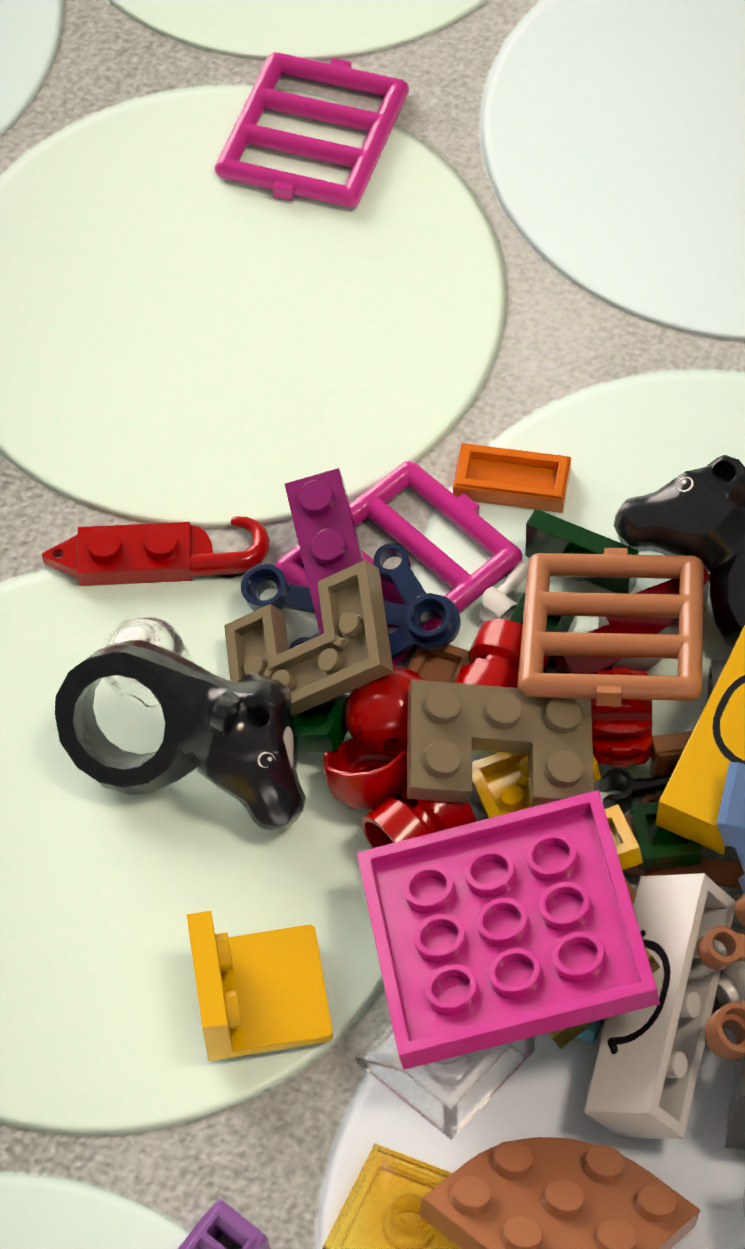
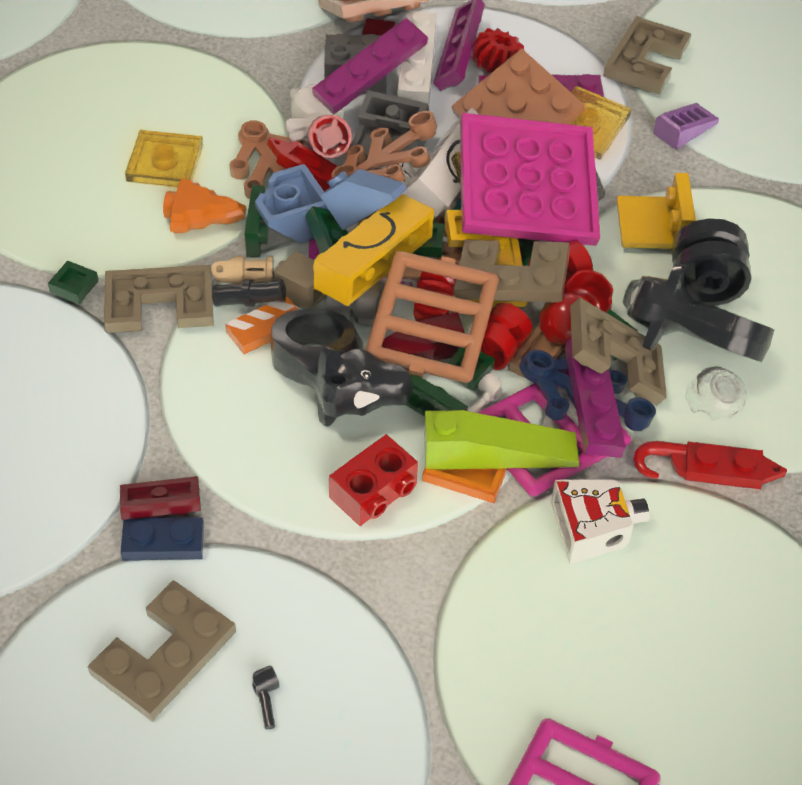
camera: 175 degrees left, 5 degrees down
none -> black hand [252,665,280,729]
none -> red brick [329,434,418,526]
none -> lime slope [424,410,579,469]
none -> white torso [551,480,649,564]
none -> black wheel [671,218,752,306]

